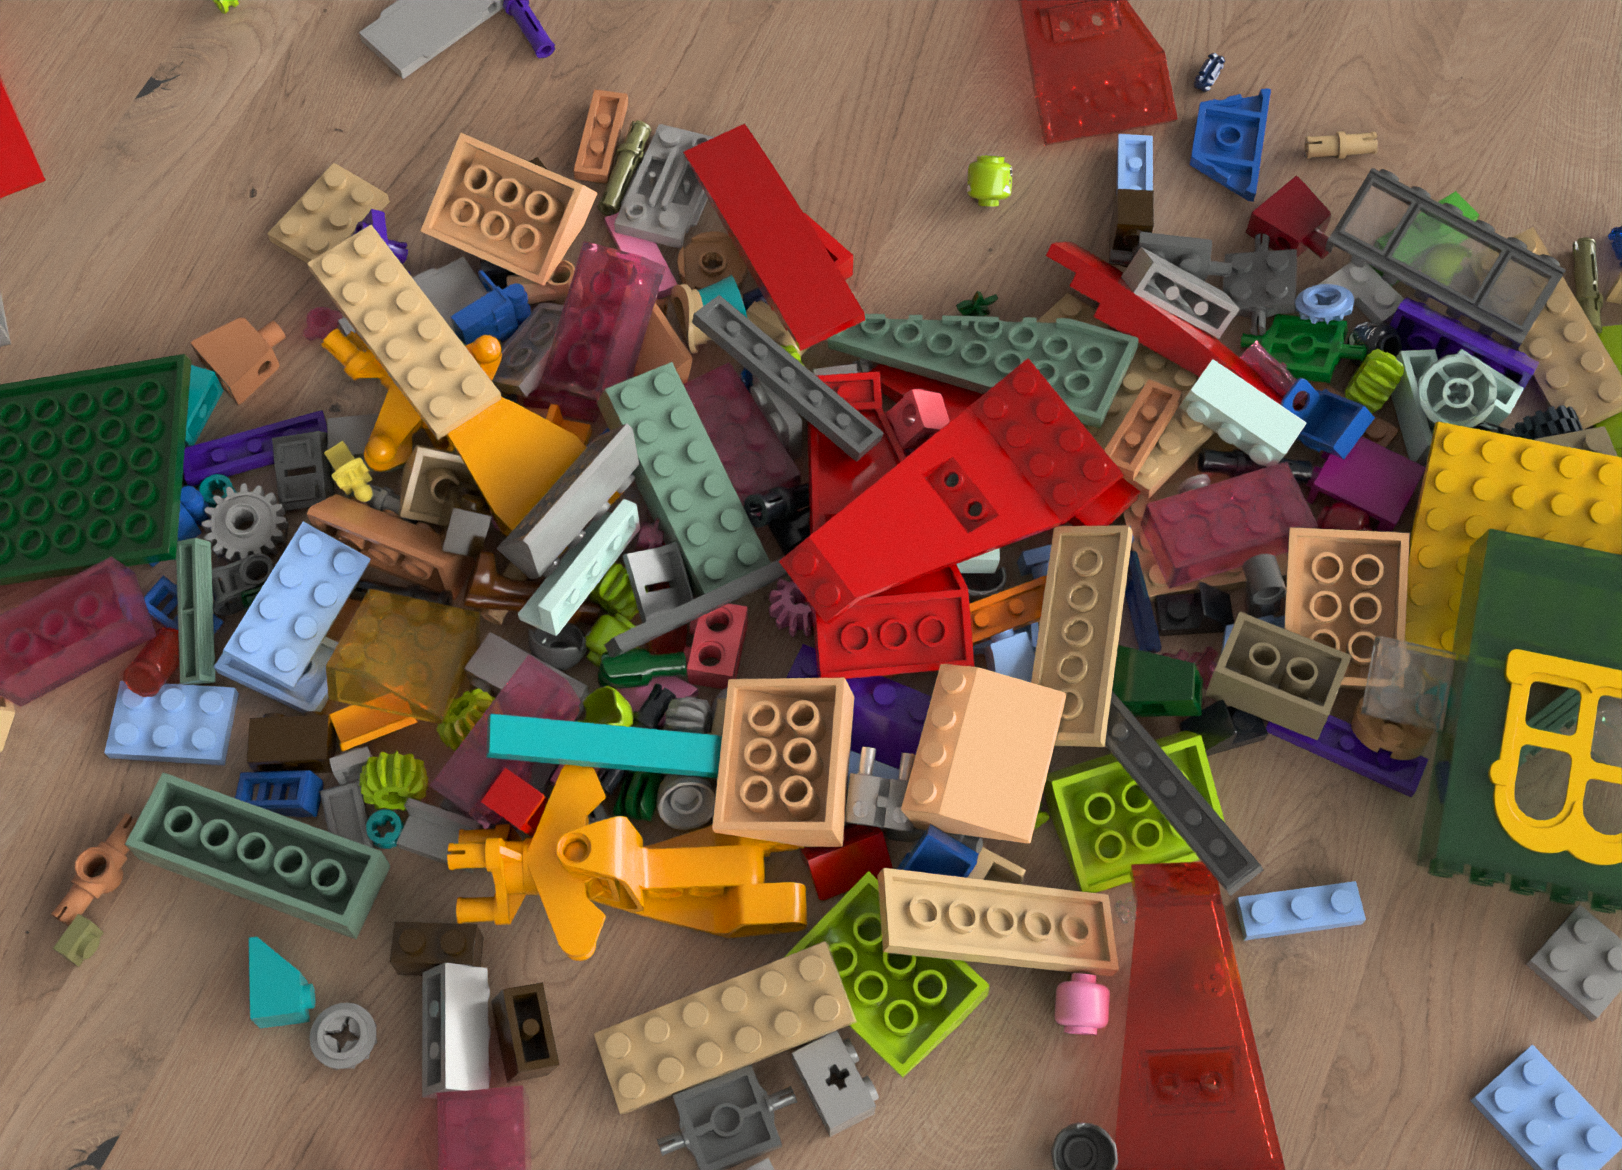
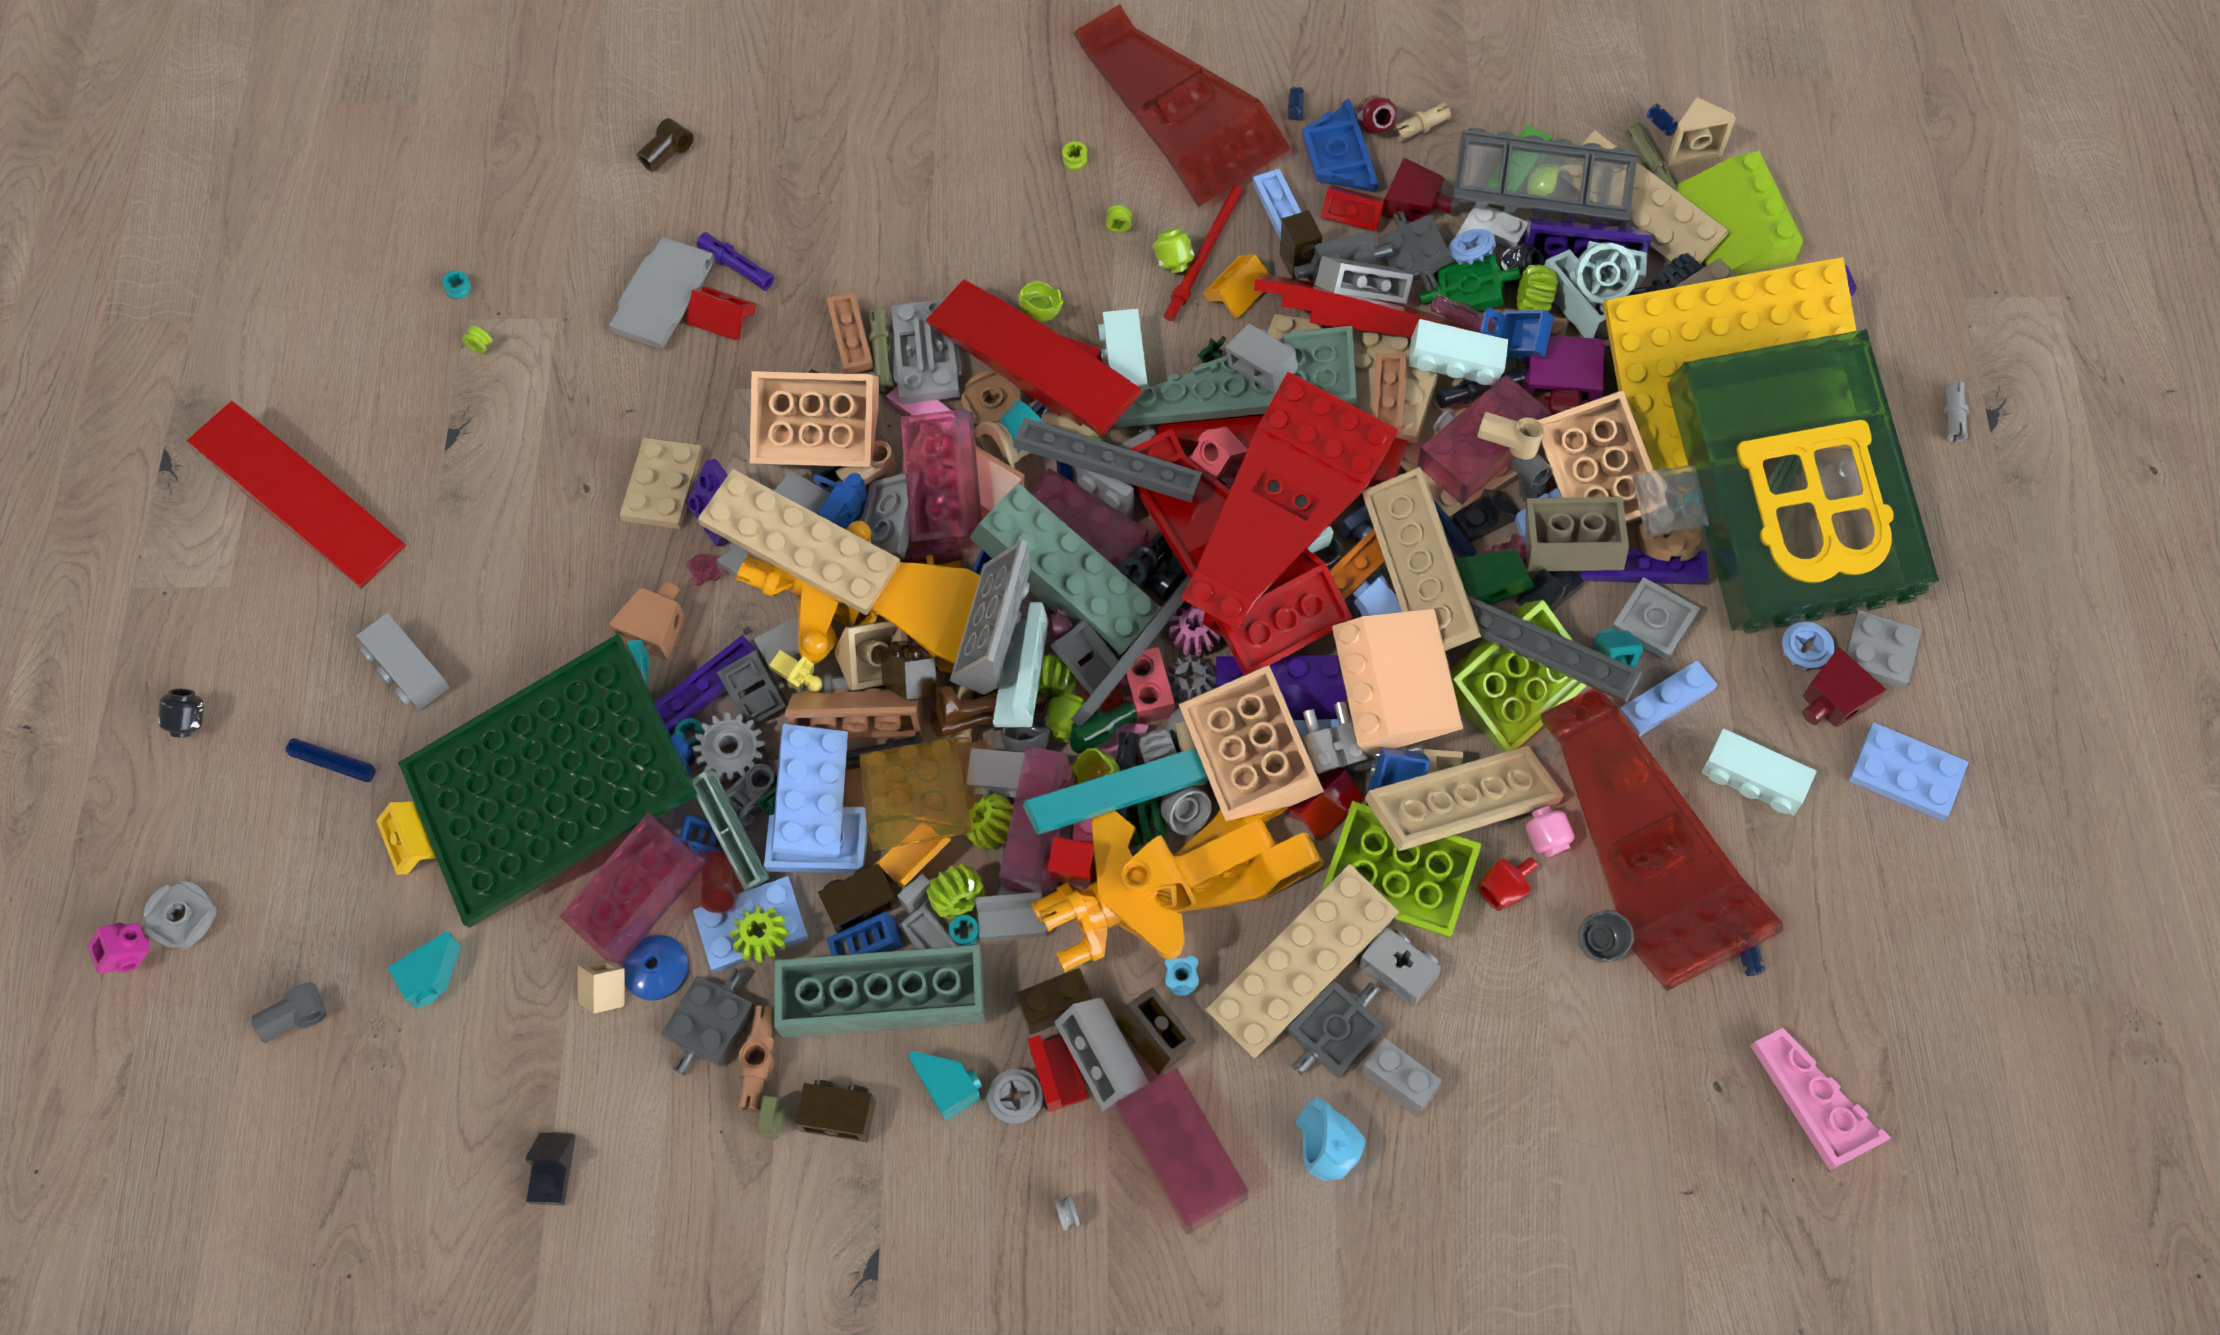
camera: 20 degrees left, 0 degrees up
none -> blue dish [622,935,689,1001]
none -> dark grey plate [661,968,755,1076]
none -> red panel [686,286,757,340]
none -> lime gear [730,904,789,964]
none -> dark brown brick [794,1080,876,1143]
none -> lime hair [1018,281,1064,322]
none -> red panel [1027,1035,1088,1112]
none -> lime bush [1062,141,1088,170]
none -> light aqua brick [1098,309,1147,387]
none -> lime bush [1106,205,1132,233]
none -> red bar [1163,185,1243,321]
none -> medium azure brick [1165,955,1199,996]
none -> light grey gear [1166,654,1216,702]
none -> light orange panel [1203,254,1270,318]
none -> light grey brick [1225,324,1298,394]
none -> red panel [1321,186,1384,231]
none -> dark red head [1356,95,1397,134]
none -> tan piece [1477,412,1544,460]
none -> red piece [1477,857,1538,911]
none -> teal slope [1591,629,1643,668]
none -> light grey plate [1611,577,1700,661]
none -> light aqua brick [1701,728,1817,816]
none -> light blue gear [1781,622,1834,670]
none -> dark red torso [1802,647,1887,727]

